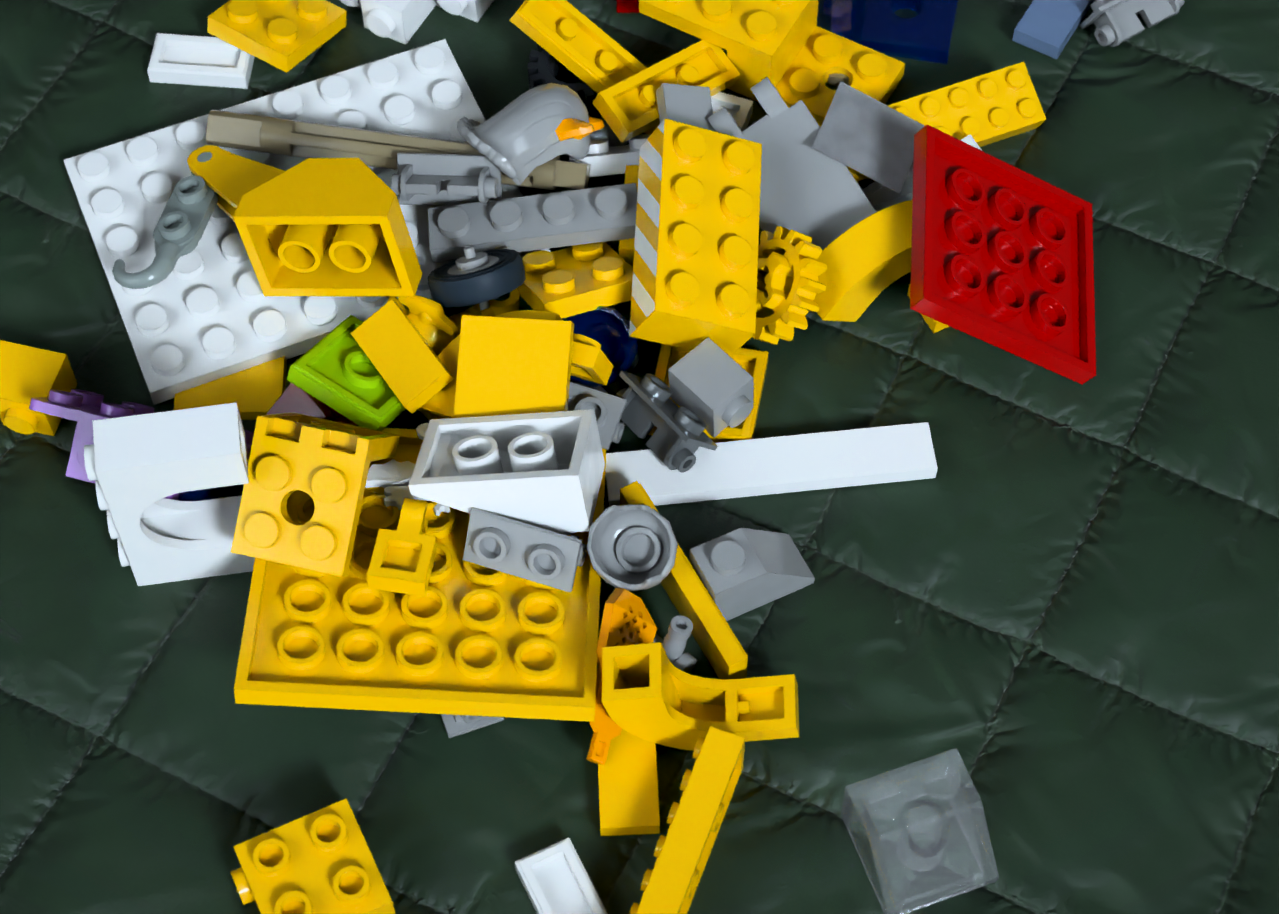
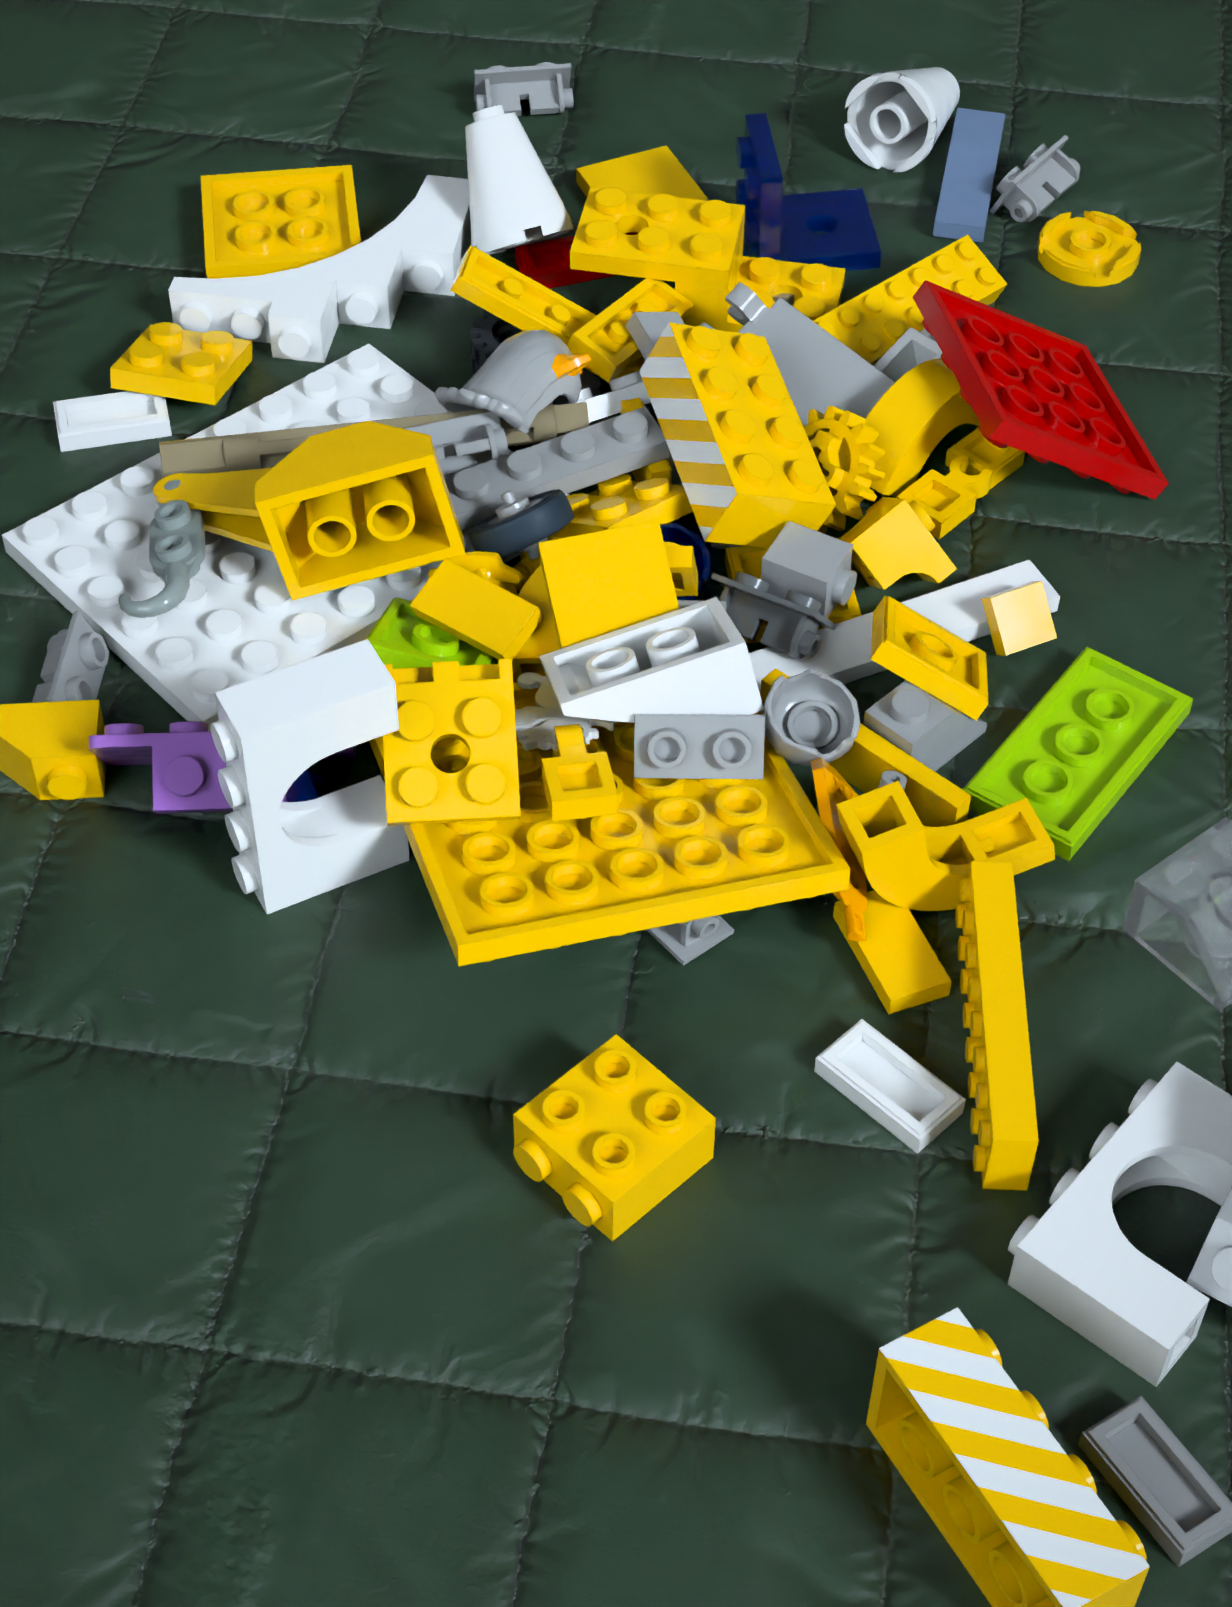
camera: 20 degrees left, 10 degrees down
clear sticker [812,81,925,194] -> none
none -> light grey hinge [31,611,110,703]
none -> yellow brick [839,497,957,590]
none -> yellow plate [870,596,988,721]
none -> yellow plate [896,454,993,540]
none -> lime tile [962,647,1193,862]
none -> yellow tile [981,581,1057,656]
none -> yellow tile [1037,211,1141,287]

